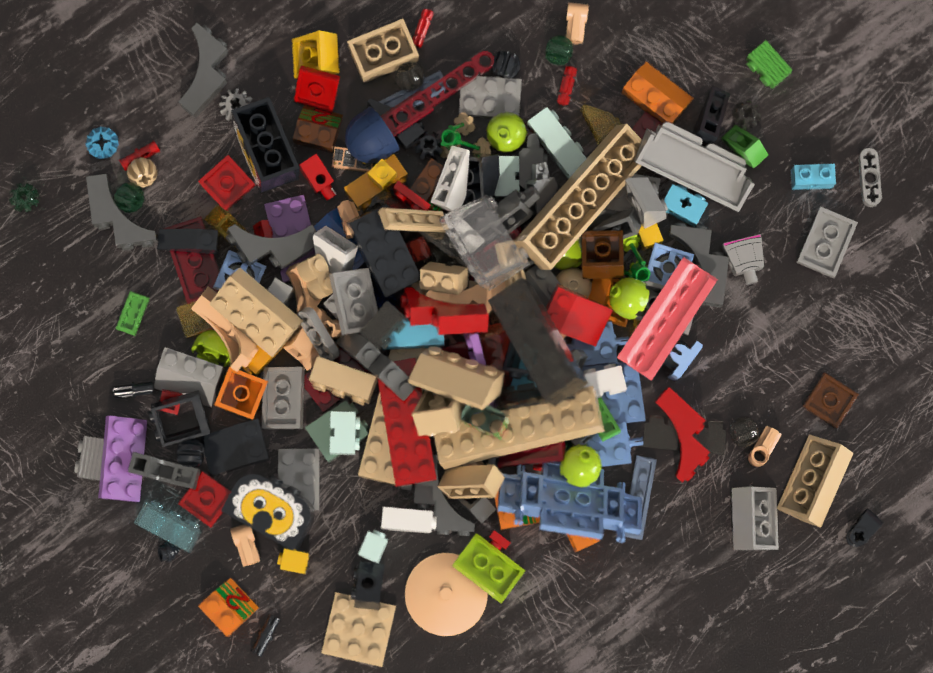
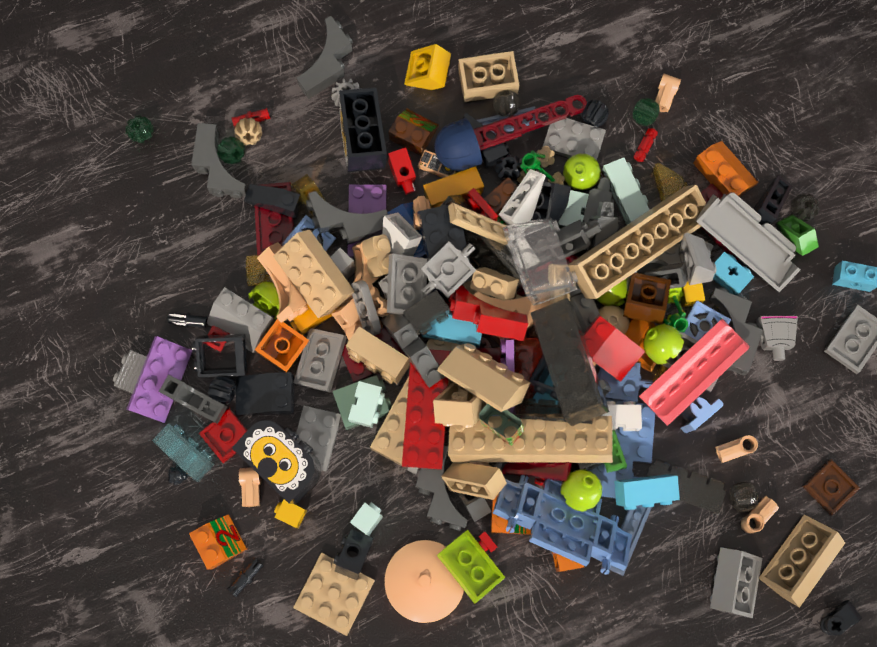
camera: 20 degrees right, 5 degrees down
dark azure gear [86,126,118,159] -> none
bright green plate [115,291,150,336] -> none
red plate [198,155,256,212] -> none
red plate [253,220,273,238] -> none
red tile [294,65,340,112] -> none
yellow brick [368,159,397,191] -> none
white slope [381,507,437,533] -> none
clear red tile [405,236,432,262] -> none
red axle [412,9,433,48] -> none
red arch [654,387,710,483] -> none
bright green brick [746,40,792,89] -> none
none -> light grey plate [420,242,476,298]
none -> medium azure brick [614,474,680,510]
none -> light nougat piece [715,435,758,463]

